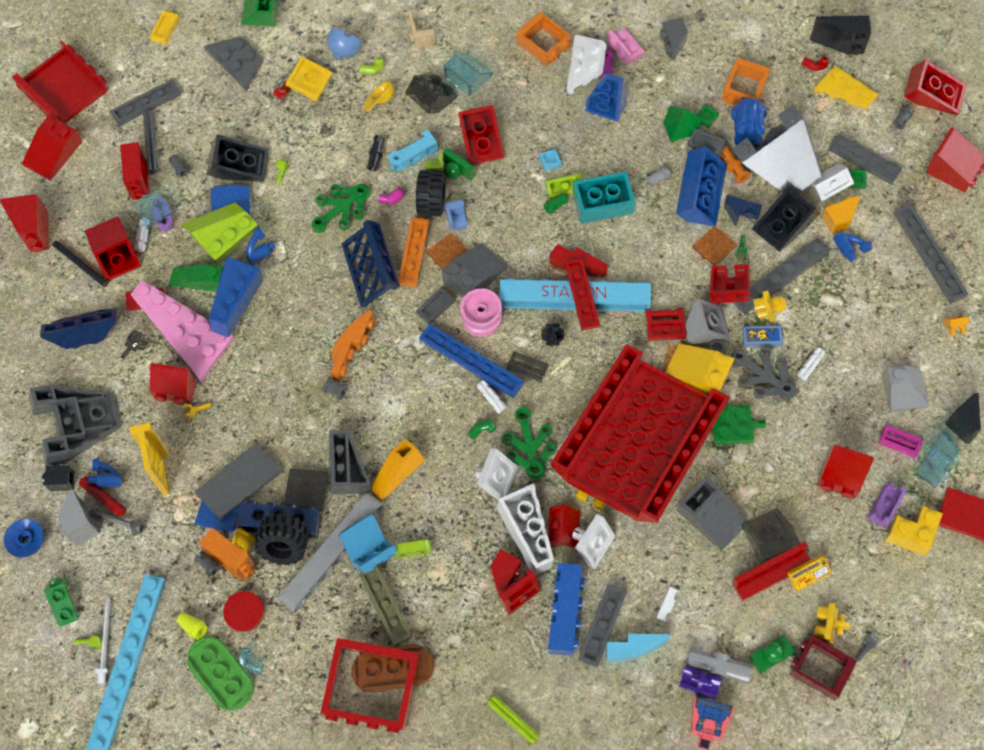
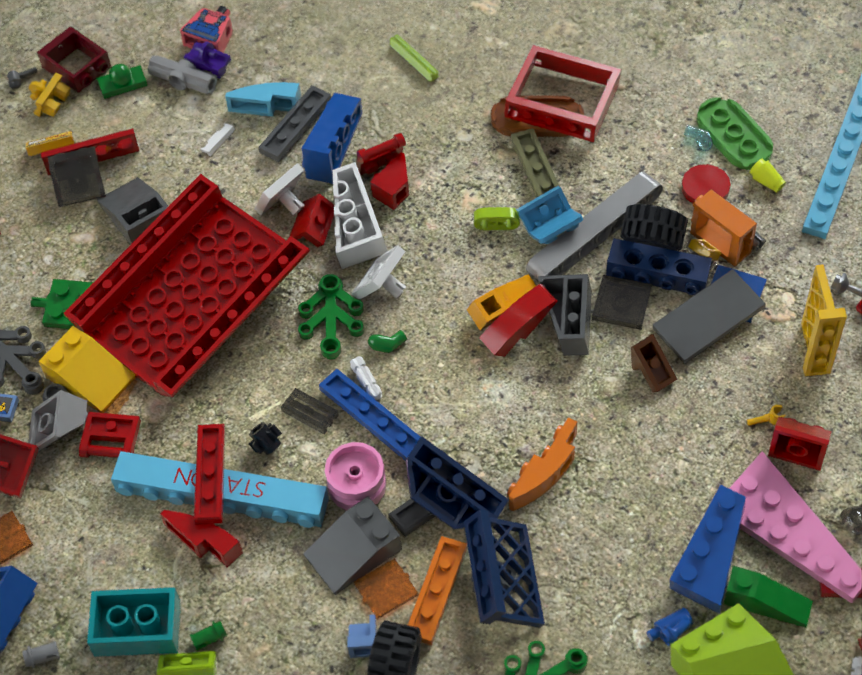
camera: 170 degrees left, 10 degrees down
dark grey bush [323,377,348,400] -> none
none -> dark blue wedge [406,436,509,530]
none -> red slope [479,284,558,357]
none -> reddish brown slope [631,334,677,392]

